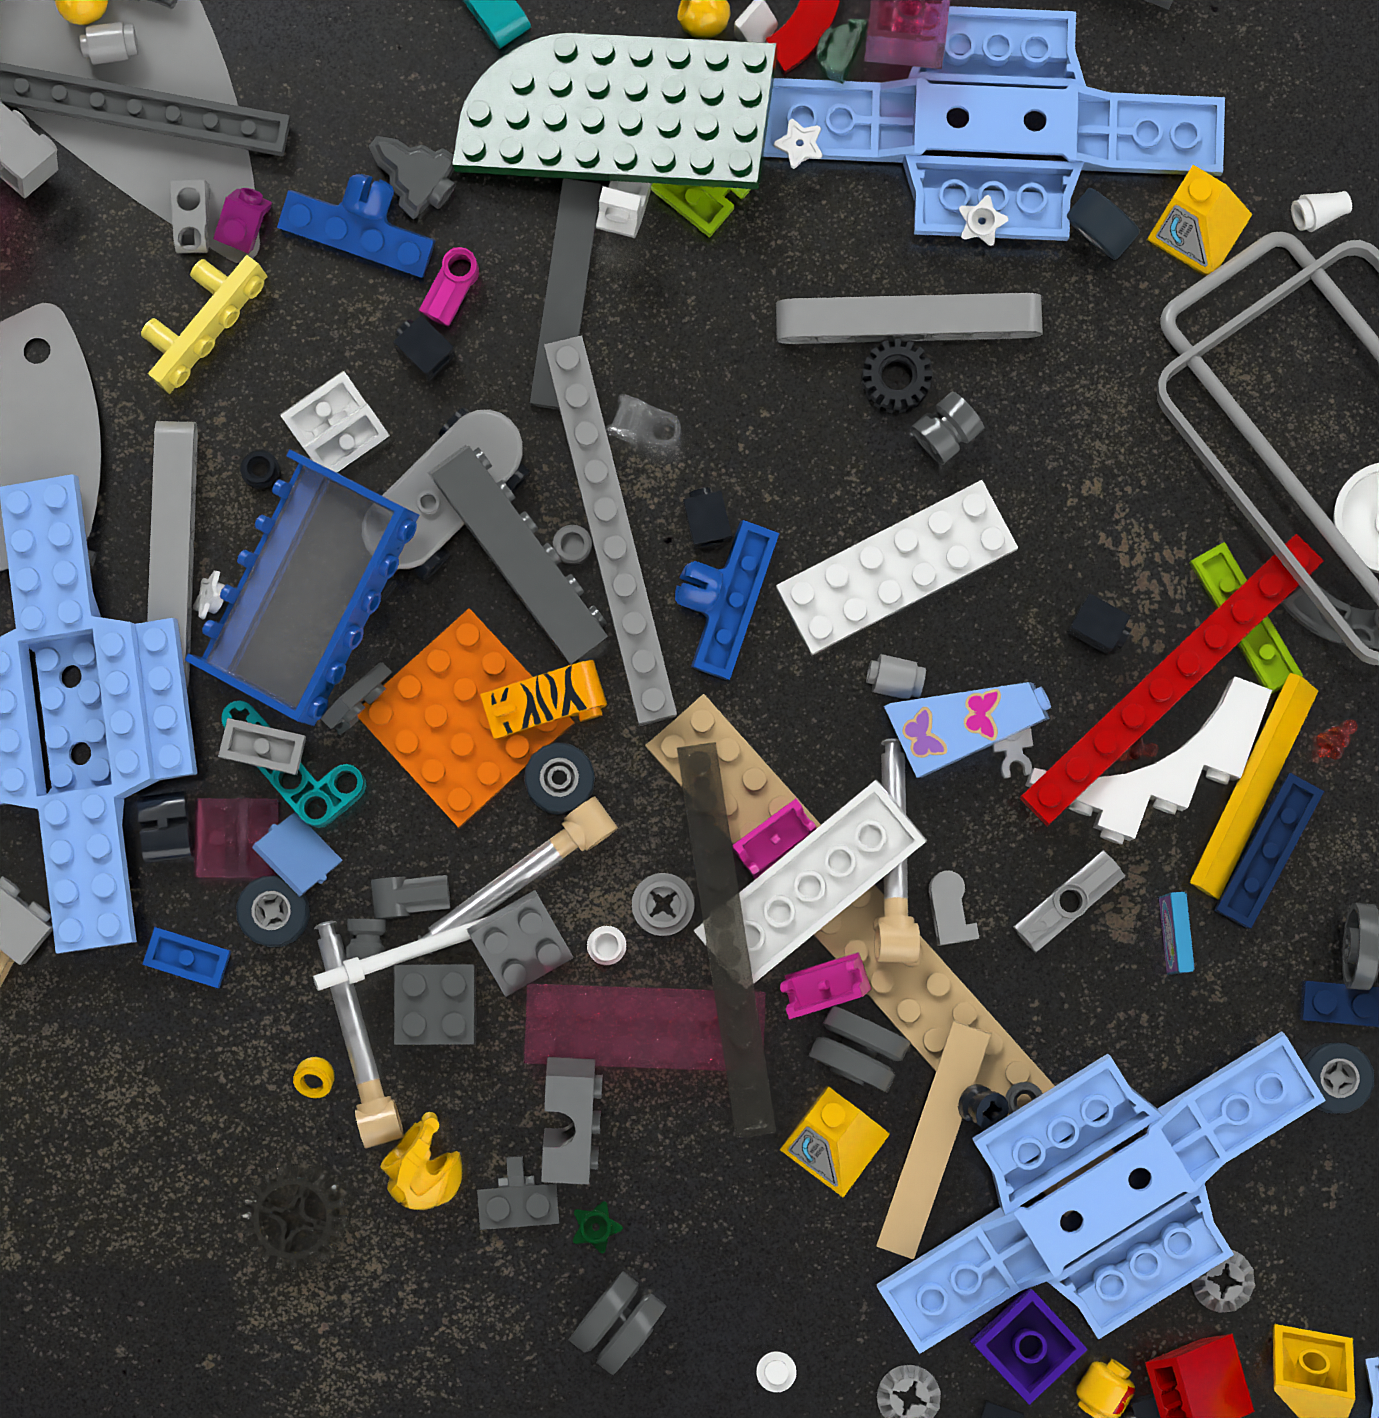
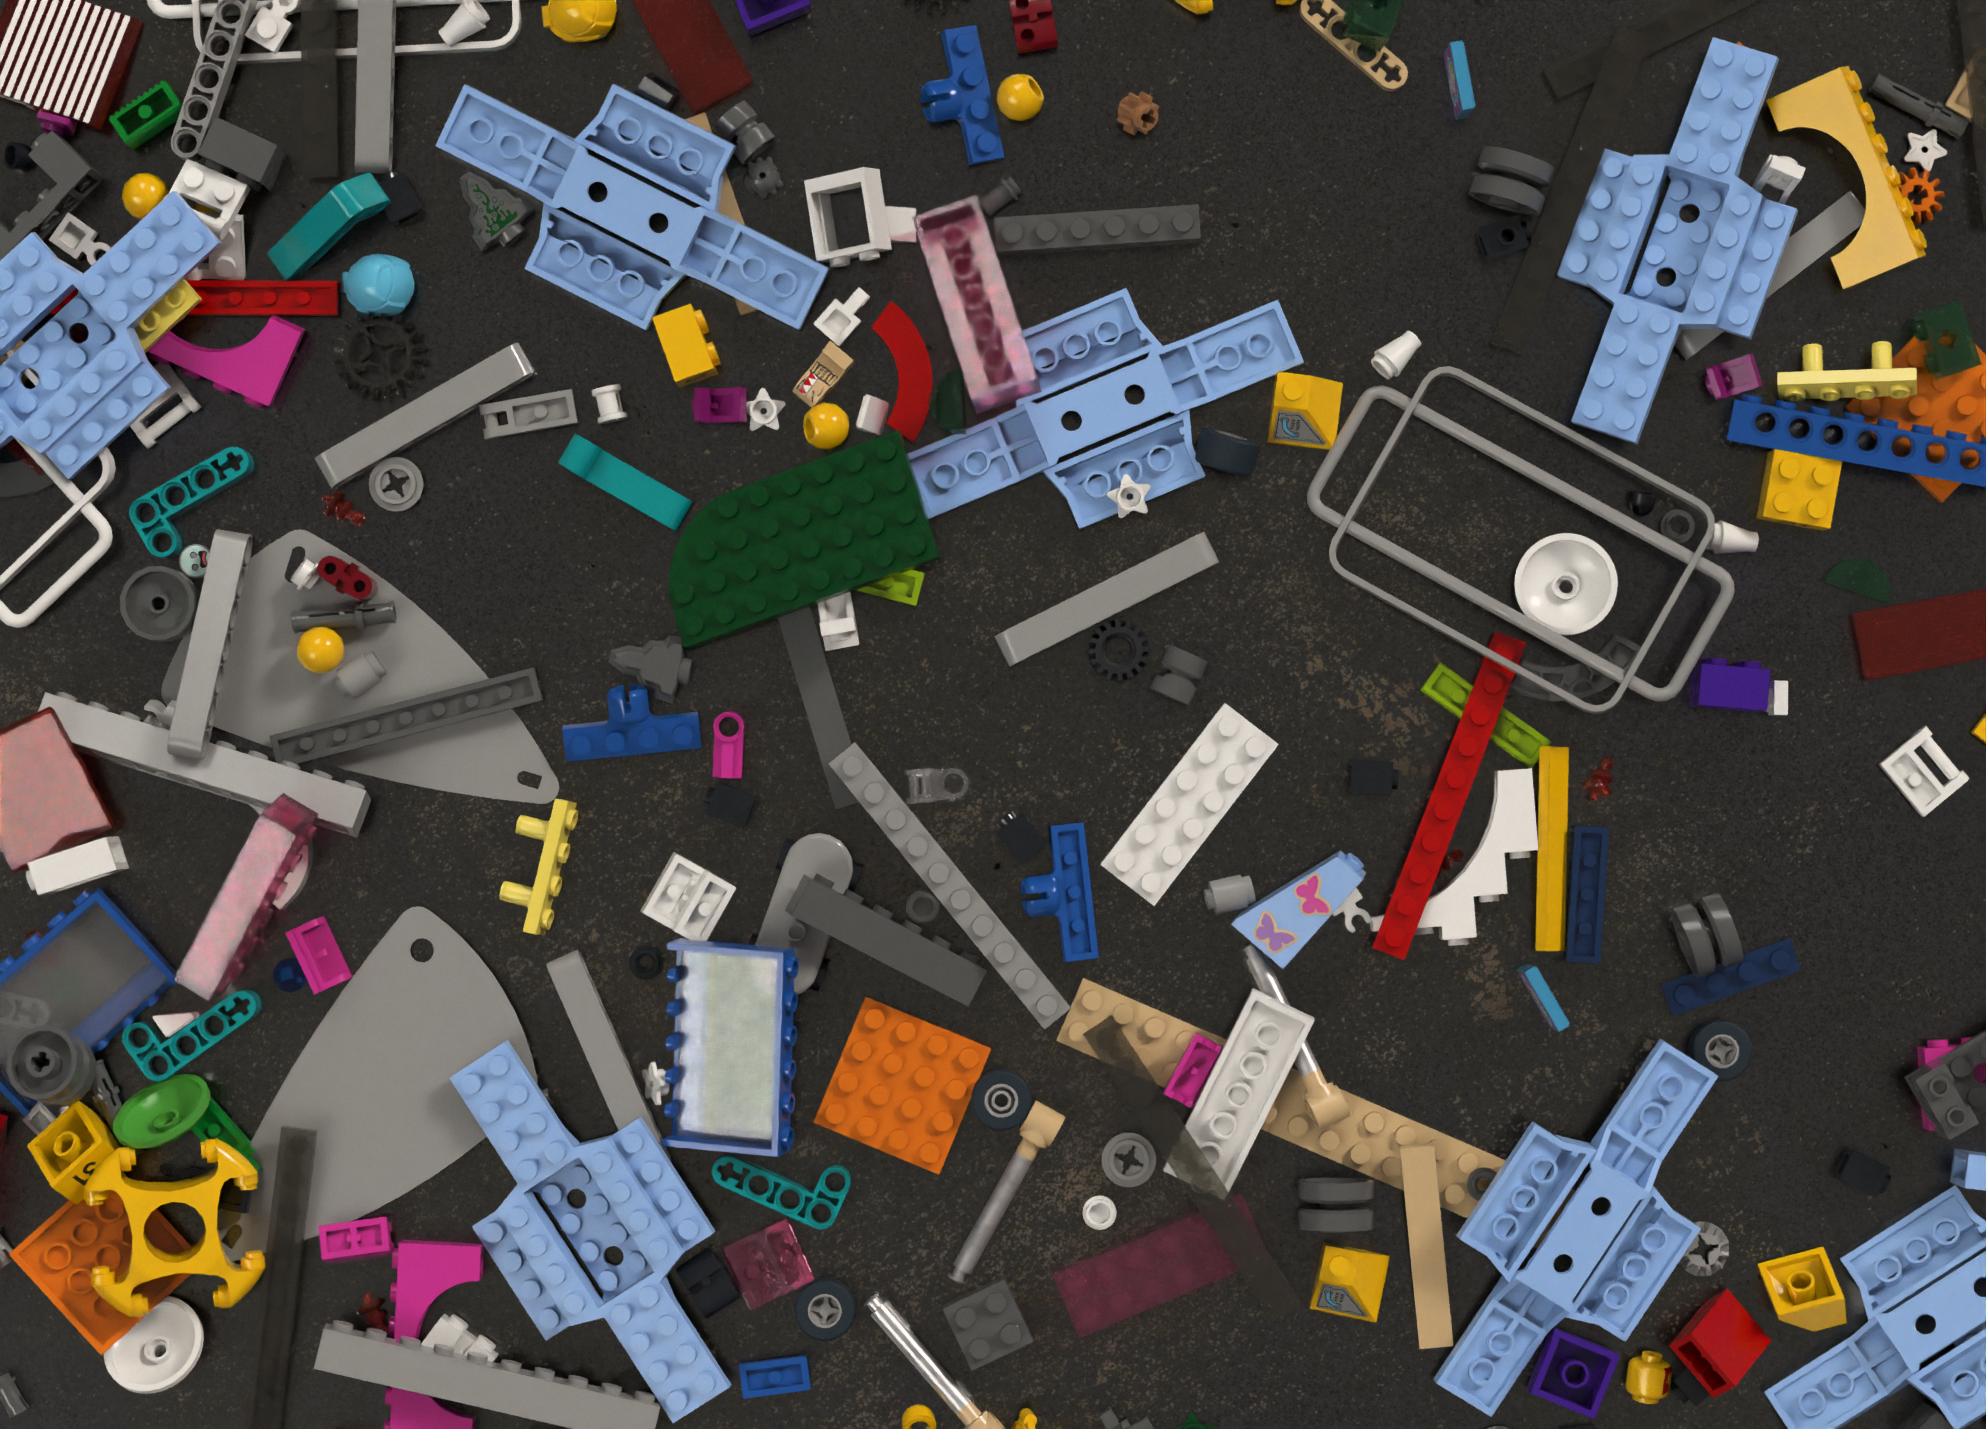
camera: 20 degrees left, 5 degrees up
light grey leg [170,179,210,253] -> none
magenta bracket [213,188,272,254] -> none
light grey plate [218,718,306,775] -> none
medium blue piece [252,812,342,897] -> none
white bar [313,917,487,991] -> none
dark grey hinge [320,662,392,735] -> none
dark grey wheel [346,919,386,960] -> none
dark grey piece [371,875,451,920] -> none
dark grey plate [466,890,574,997] -> none
light orange door [480,660,607,739] -> none
arch [541,1057,603,1184] -> none
white plate [774,119,823,169] -> none
dark pink hinge [780,952,871,1019] -> none
light grey leg [928,871,979,946] -> none
black wheel [958,1084,1009,1130] -> none
light grey piece [1013,851,1125,953] -> none

